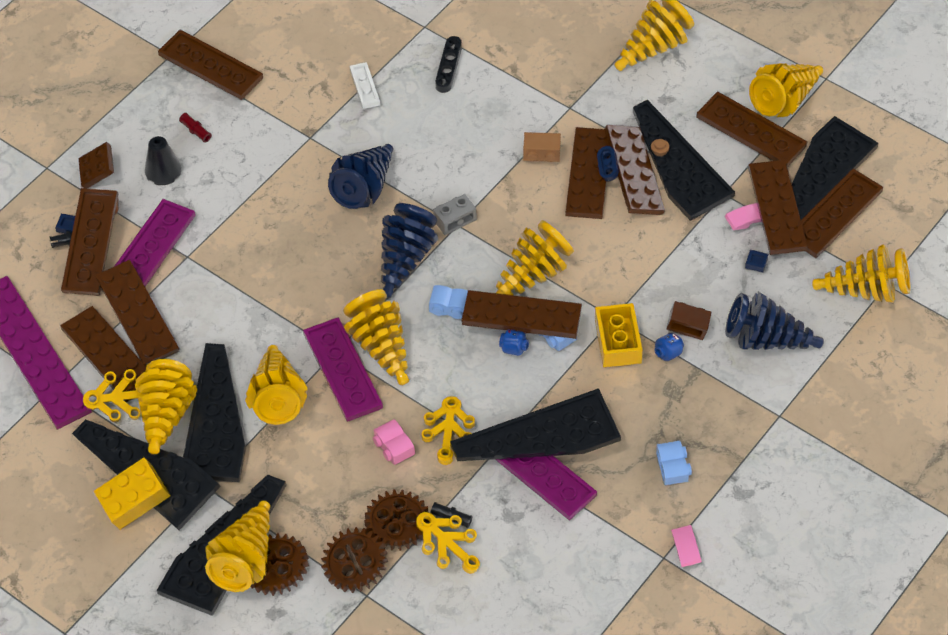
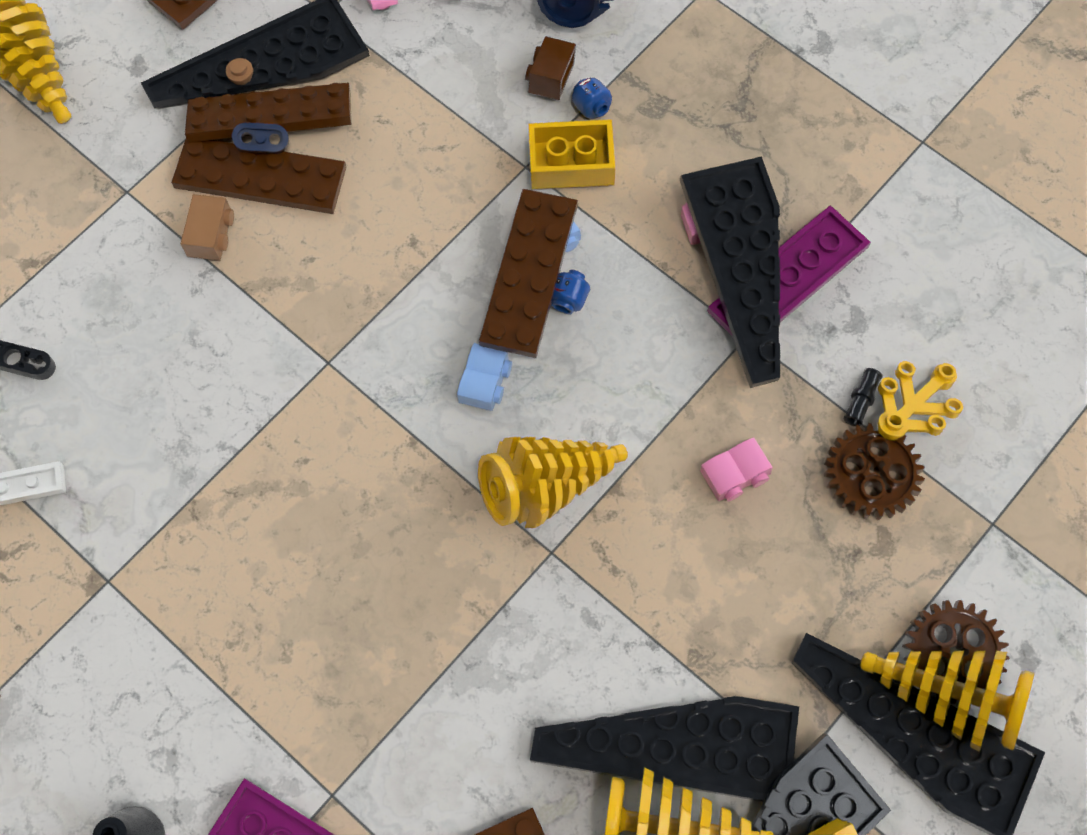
camera: 85 degrees left, 15 degrees up
dark red pin [179,113,212,143] -> none
yellow plant [245,345,308,425] -> none
magenta plate [303,317,383,422] -> none
reddish brown gear [321,527,388,593] -> none
dark blue plant [328,144,393,209] -> none
dark blue plant [381,203,438,298] -> none
yellow plant [422,396,475,465] -> none
light grey brick [433,194,477,235] -> none
yellow plant [496,220,574,295] -> none
light blue brick [656,441,692,485] -> none
bright pink slope [671,525,702,567] -> none

